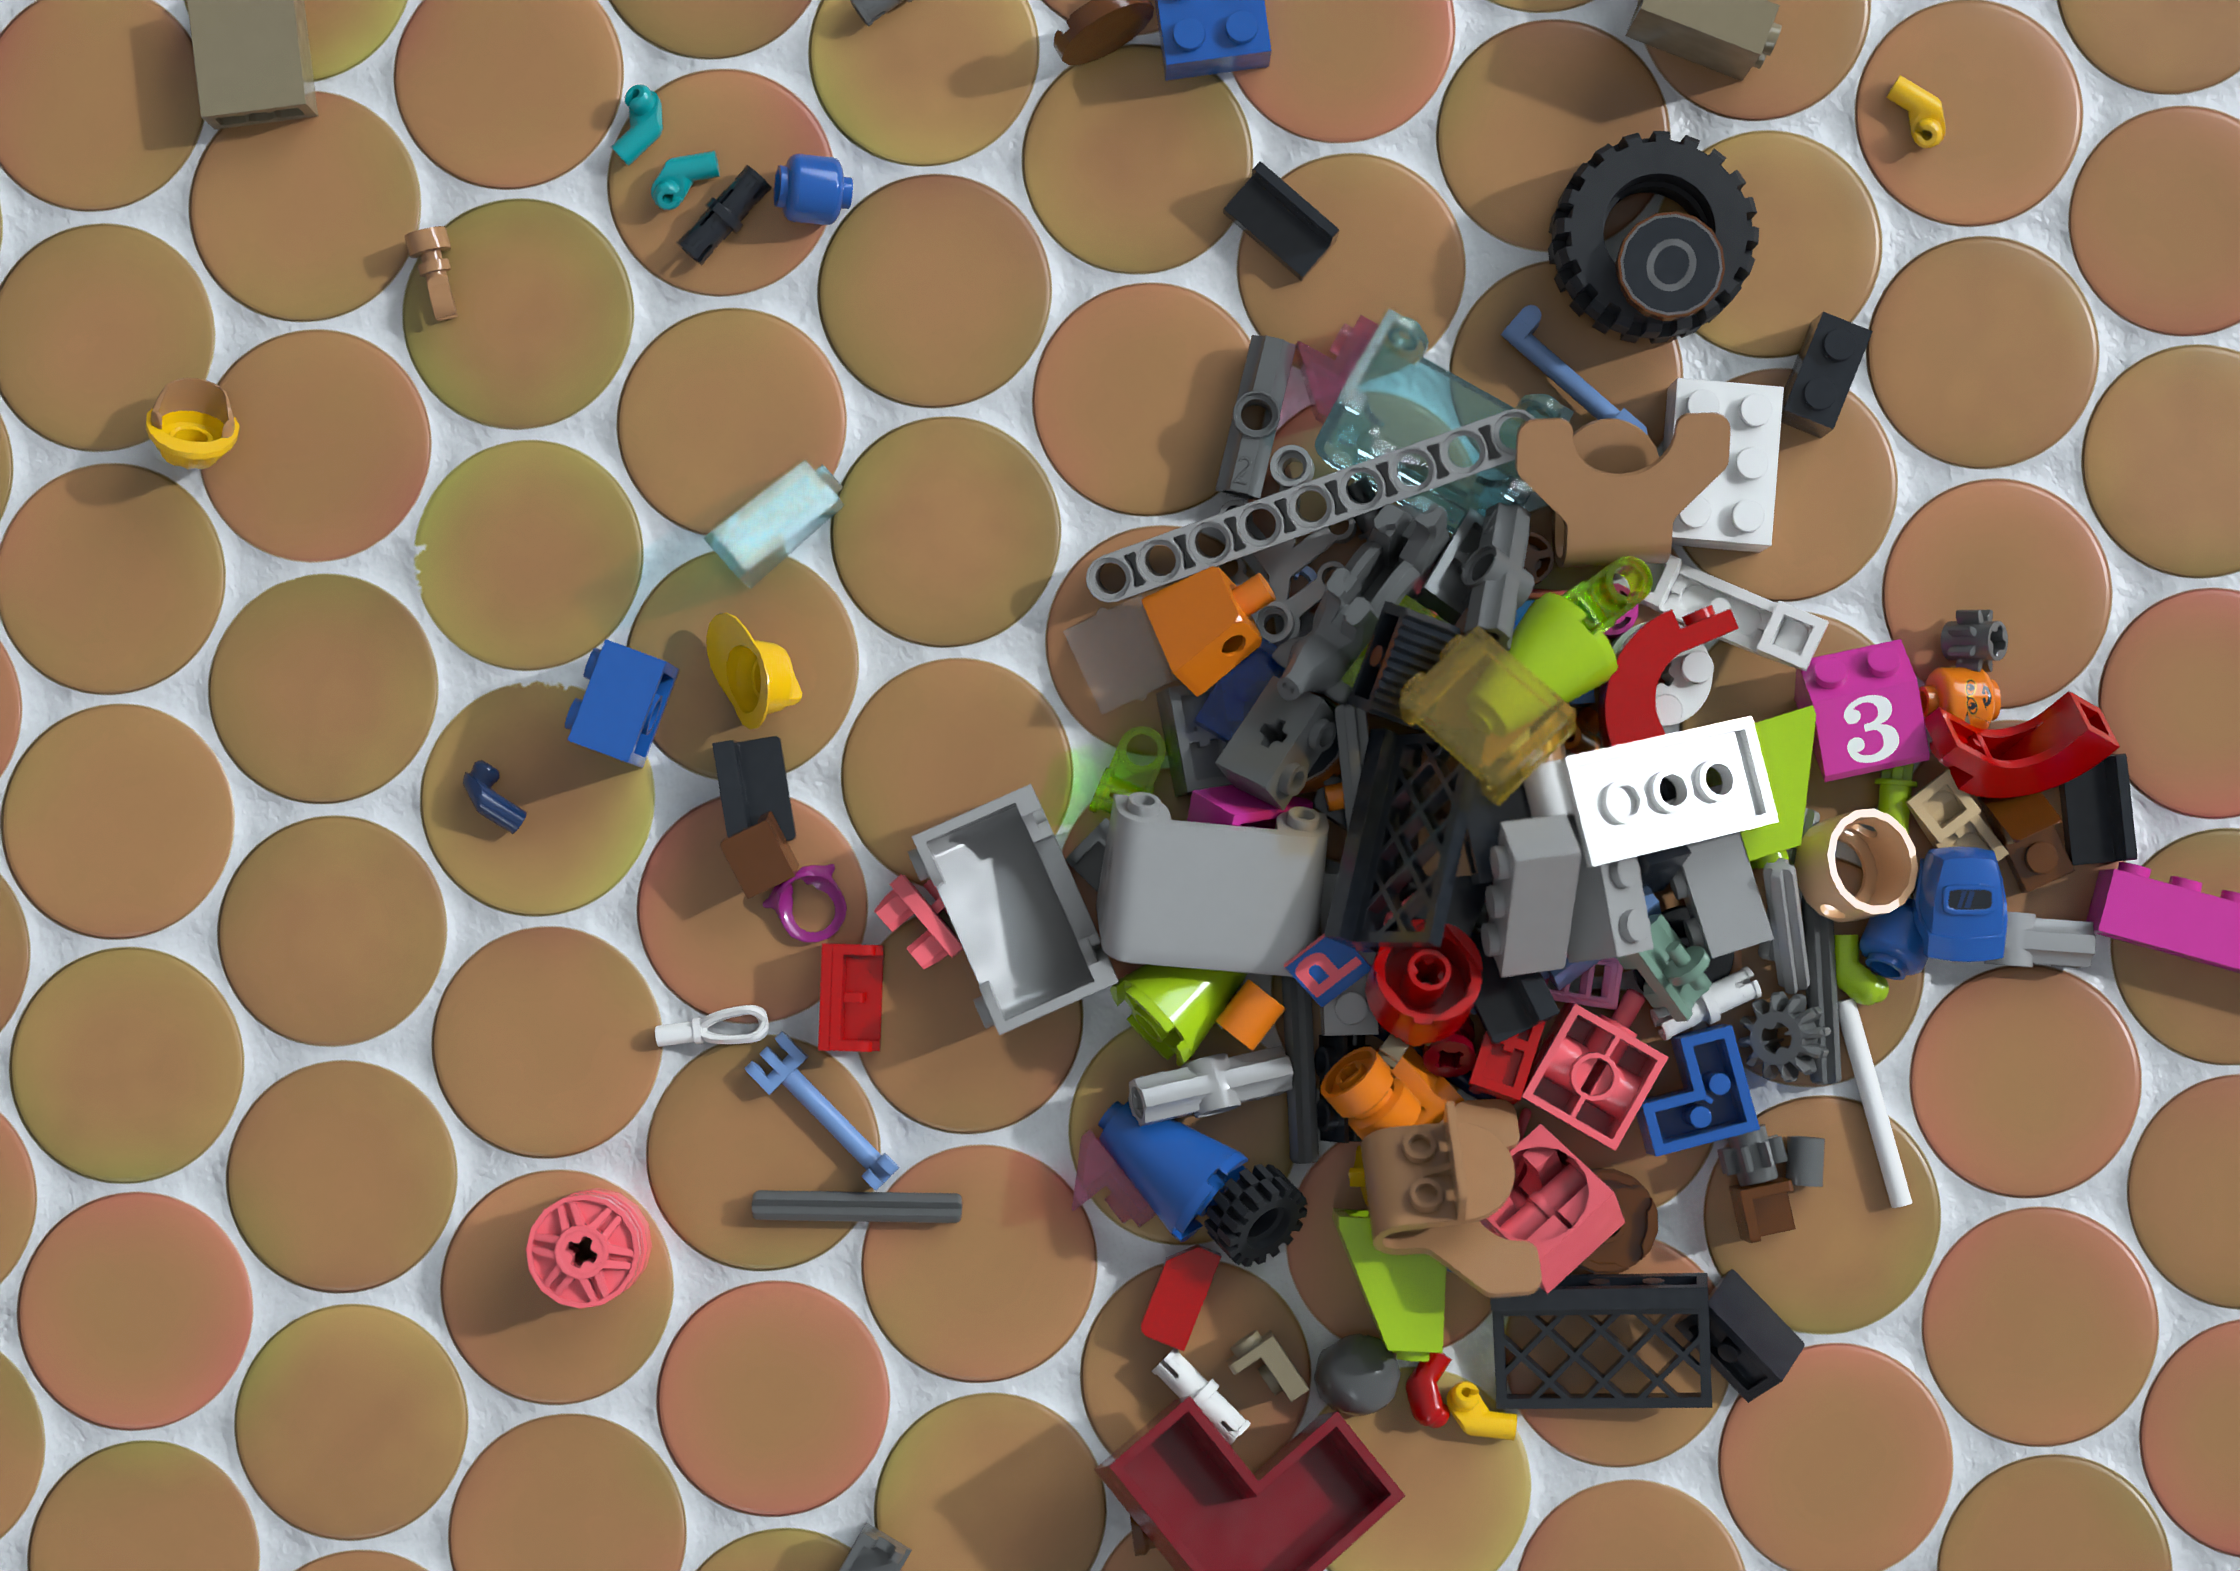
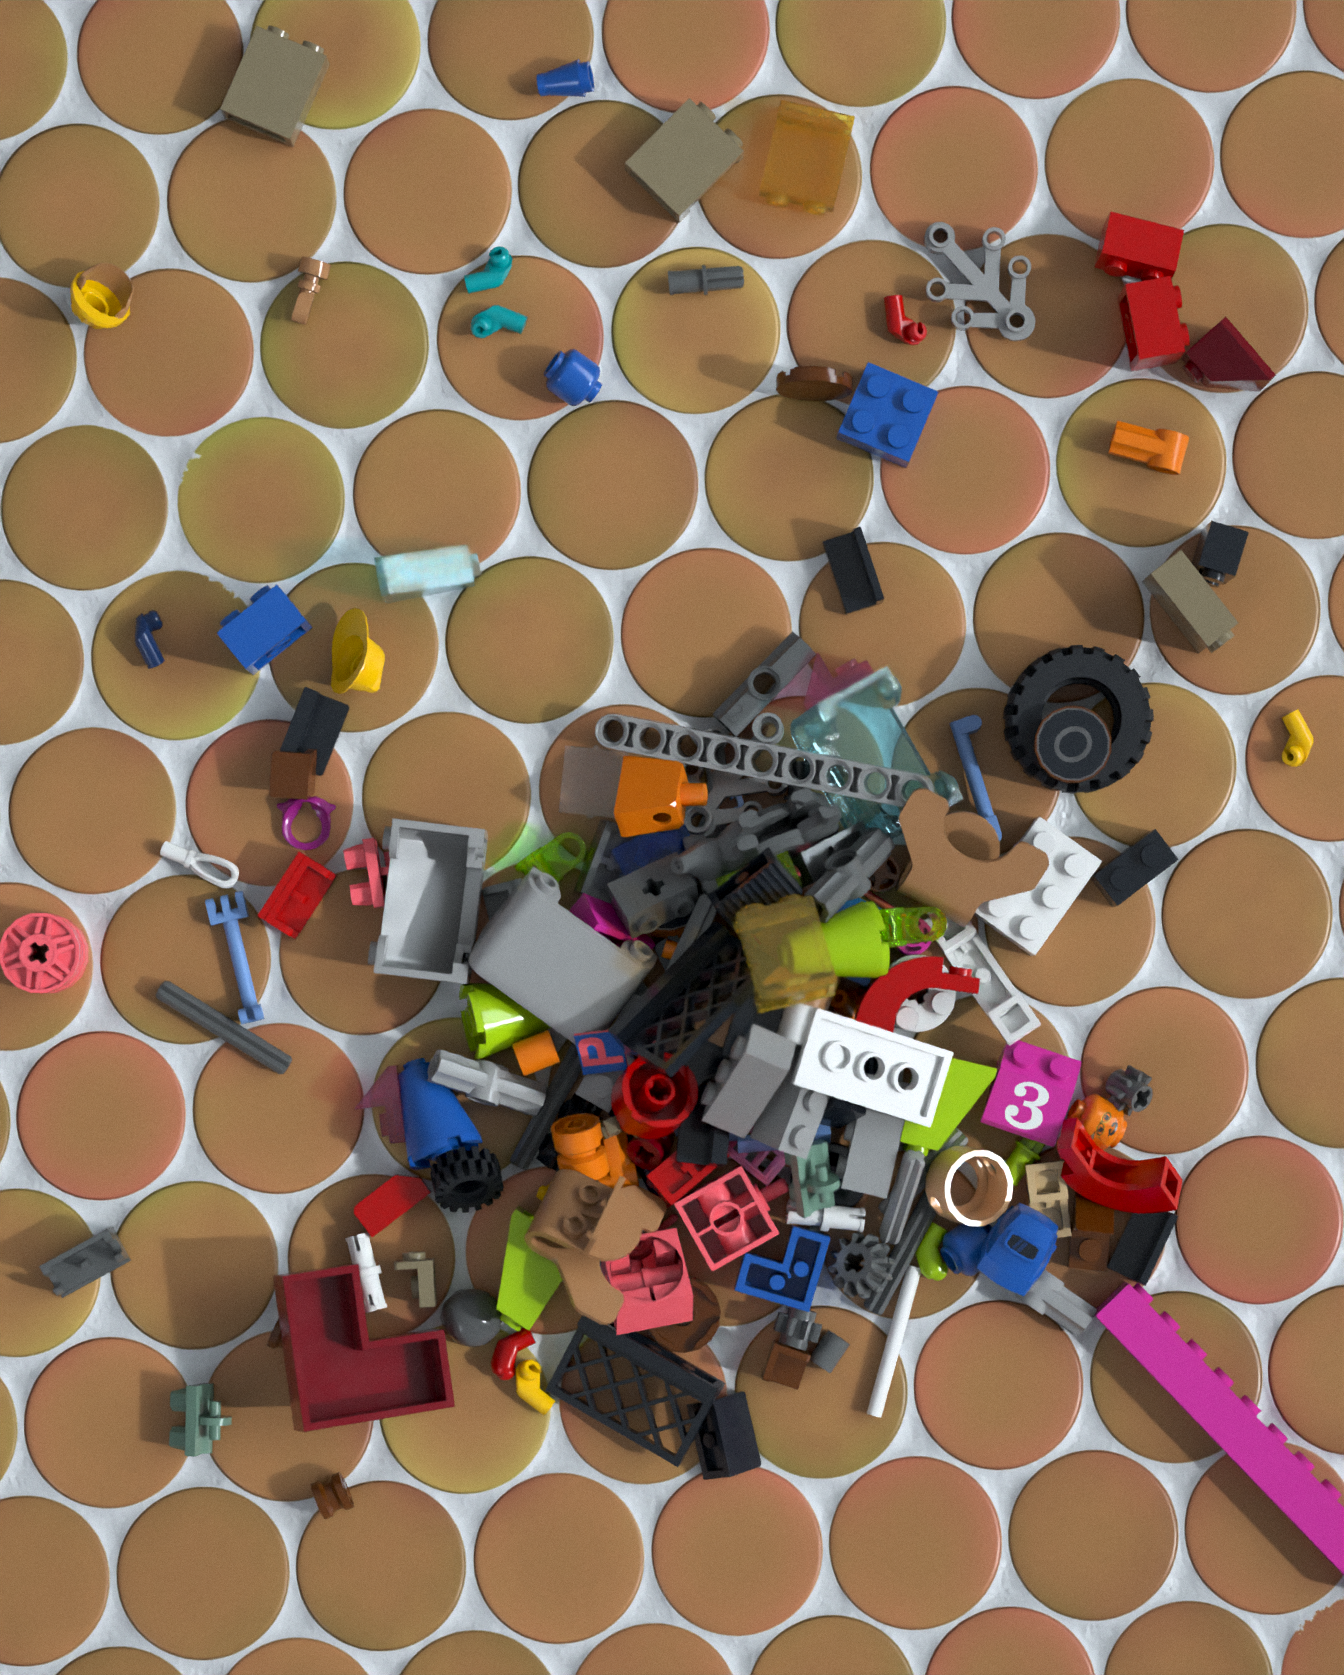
camera: 30 degrees right, 0 degrees up
black pin [676,165,772,266] -> none

